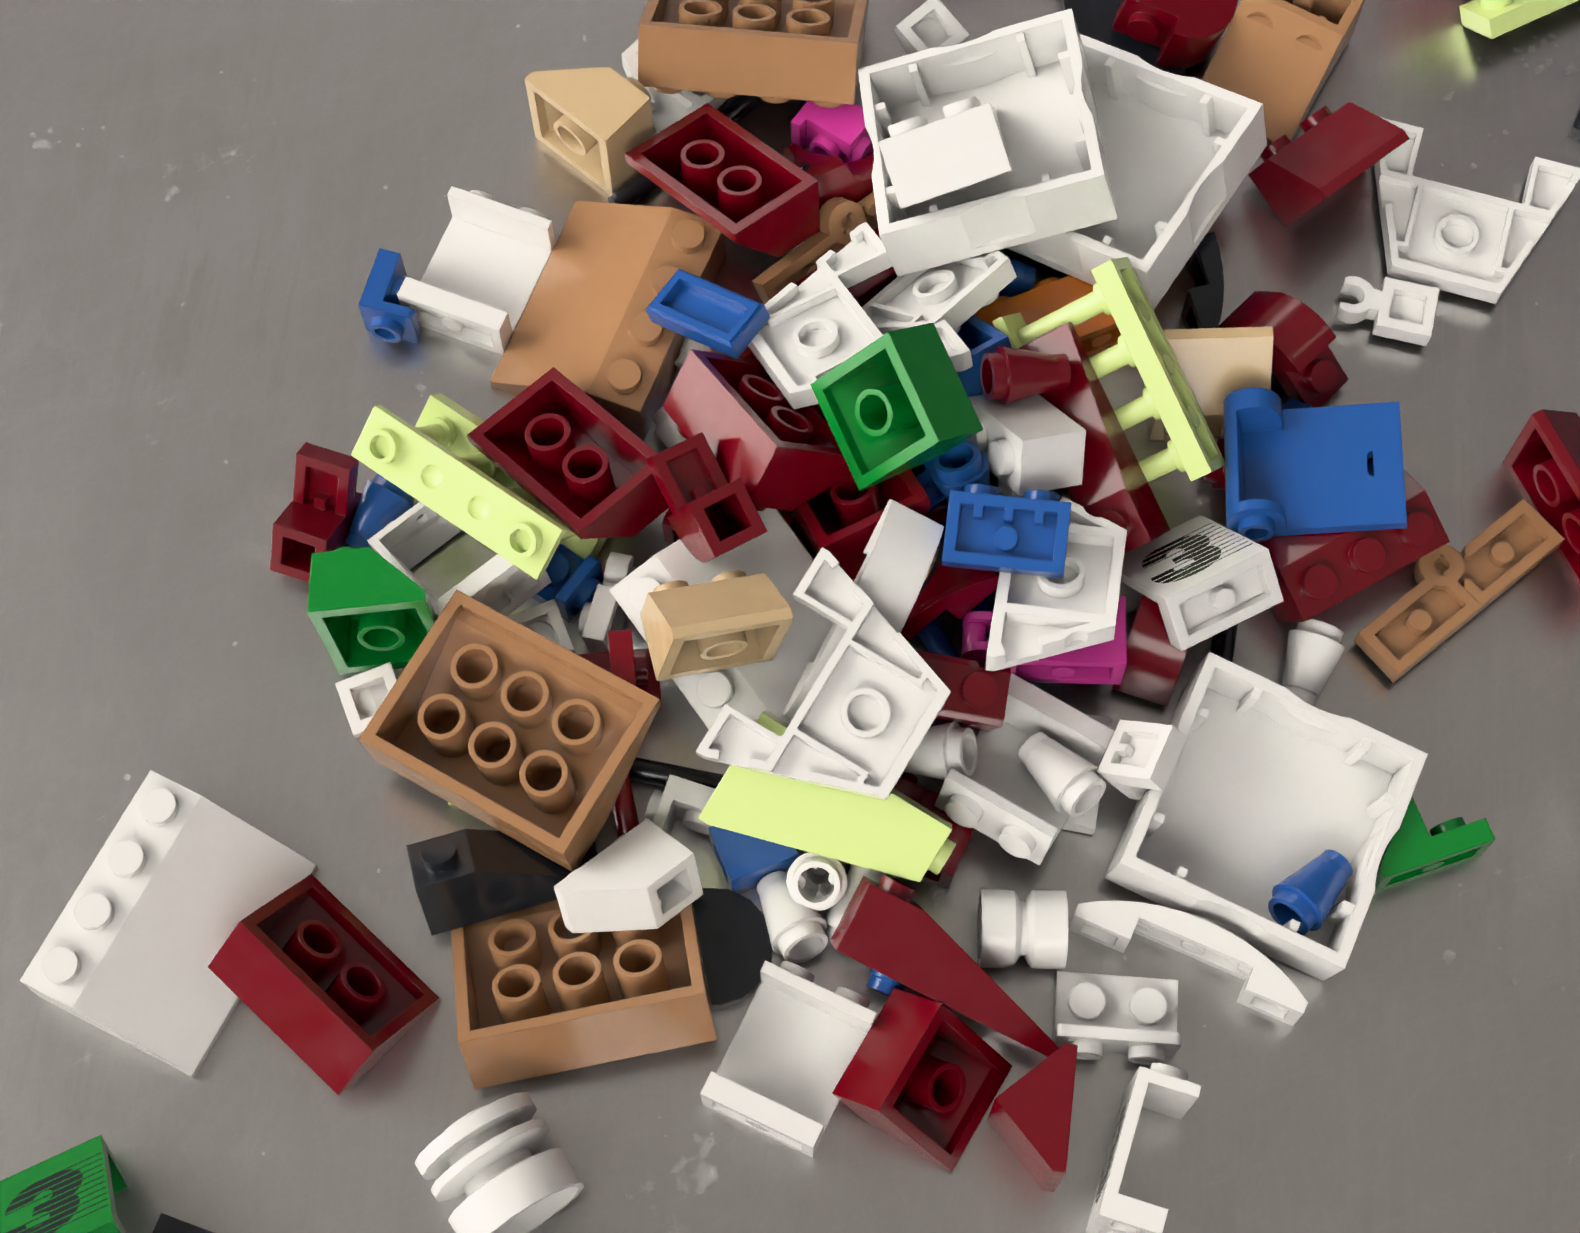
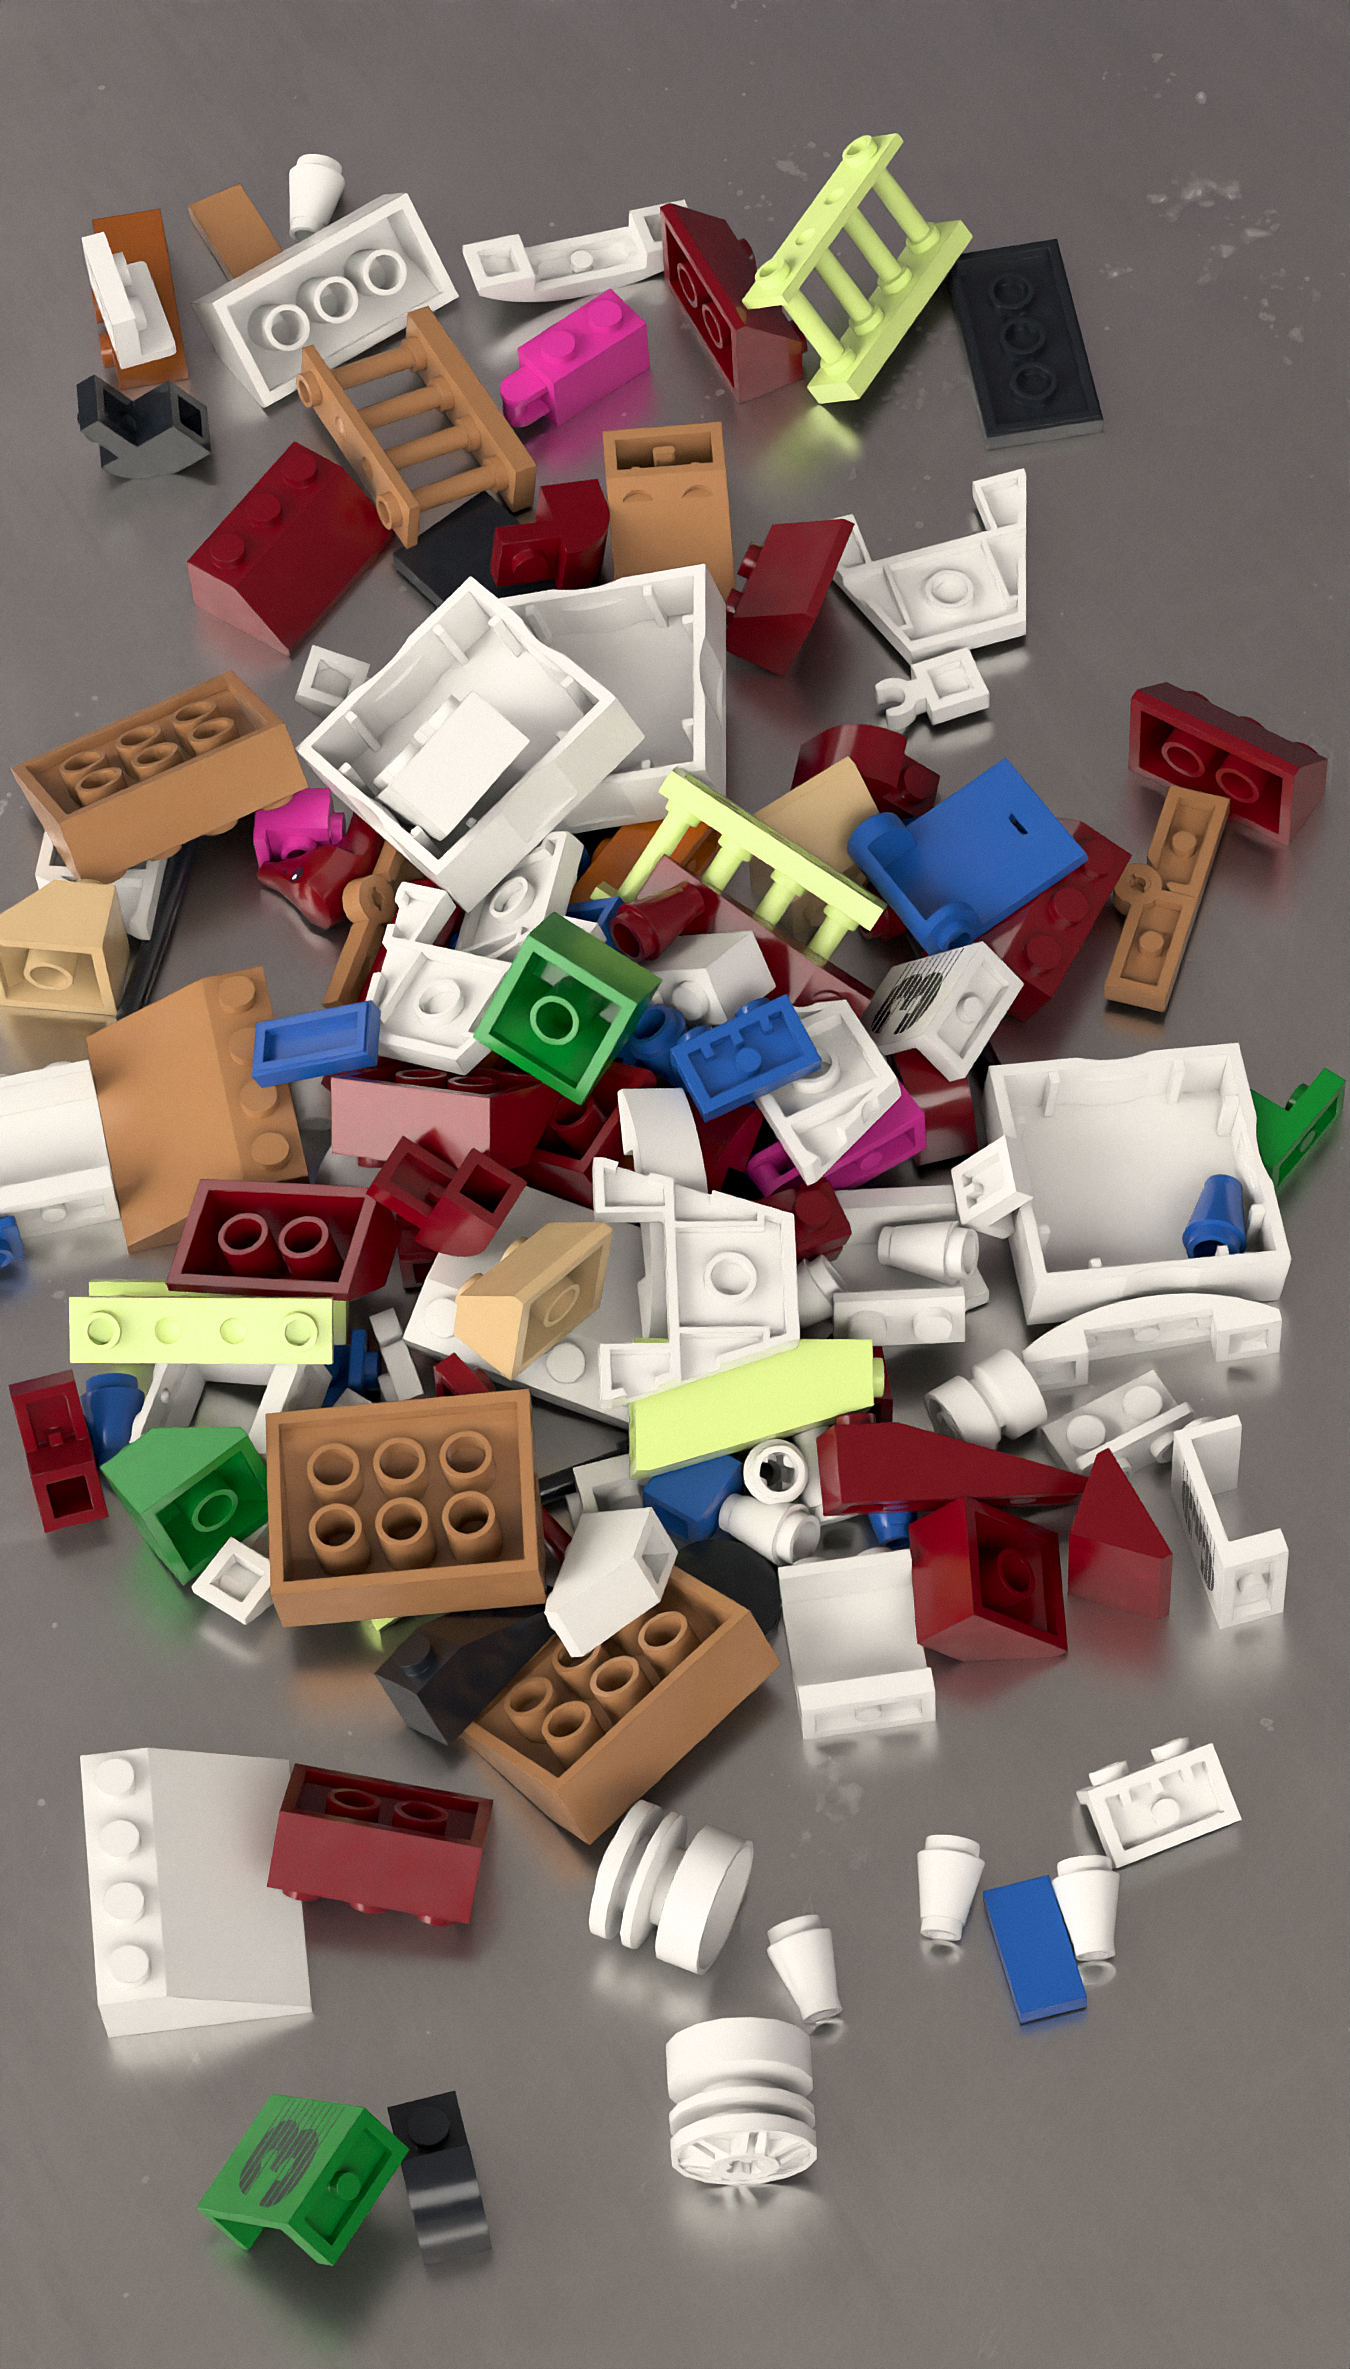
camera: 30 degrees left, 10 degrees down
dark red slope [625,103,820,257] -> none
black slope [1181,232,1224,329] -> none
white cone [1282,619,1345,706] -> none

